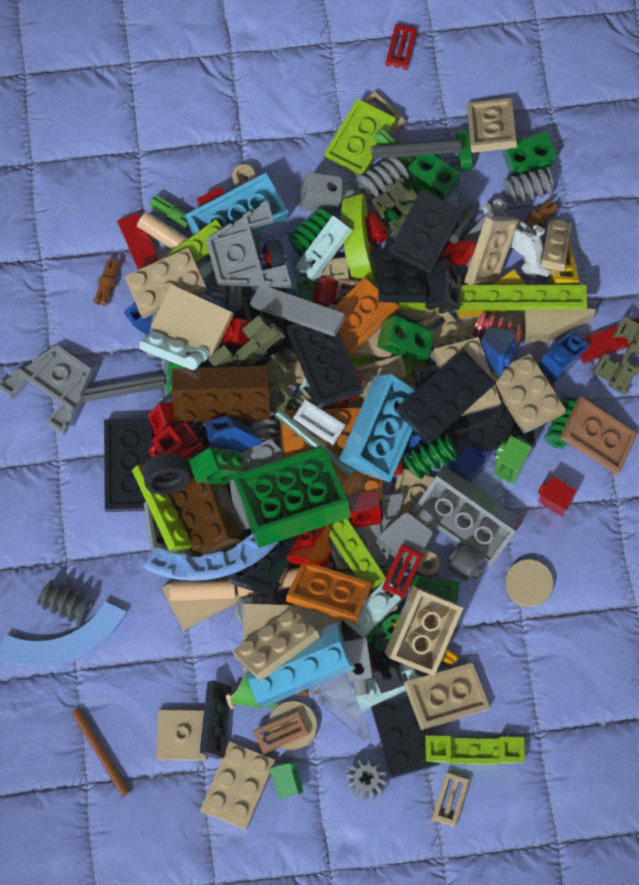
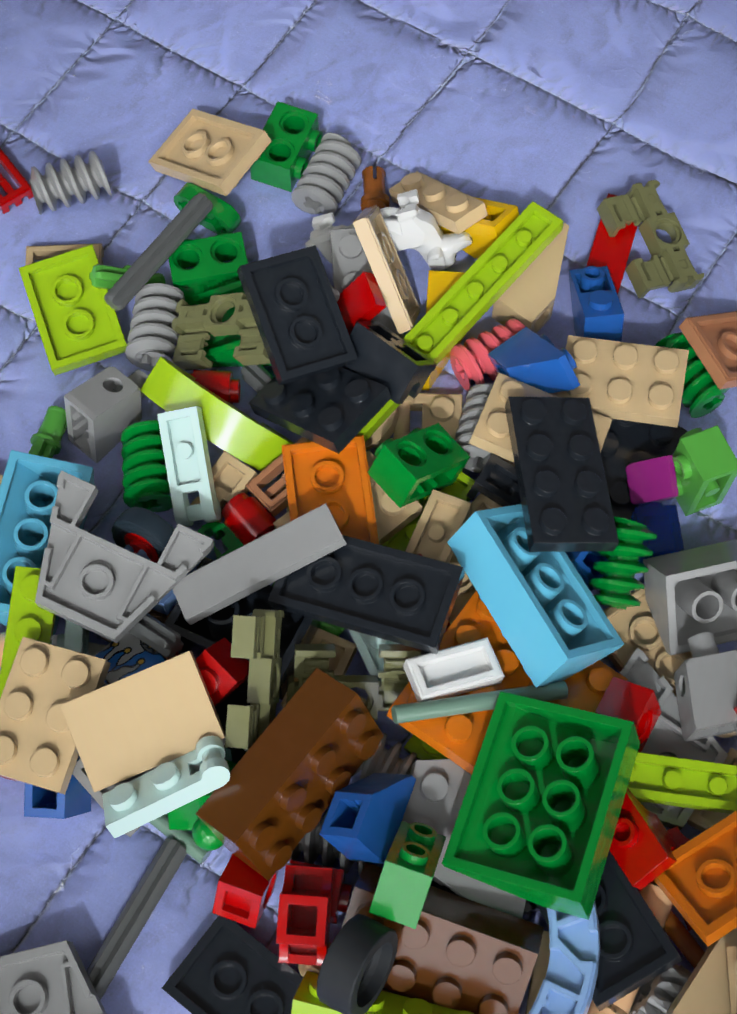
camera: 50 degrees left, 5 degrees down
none -> light grey piece [29,151,112,215]
none -> bright green axle [29,406,67,458]
none -> magenta slope [626,455,679,505]

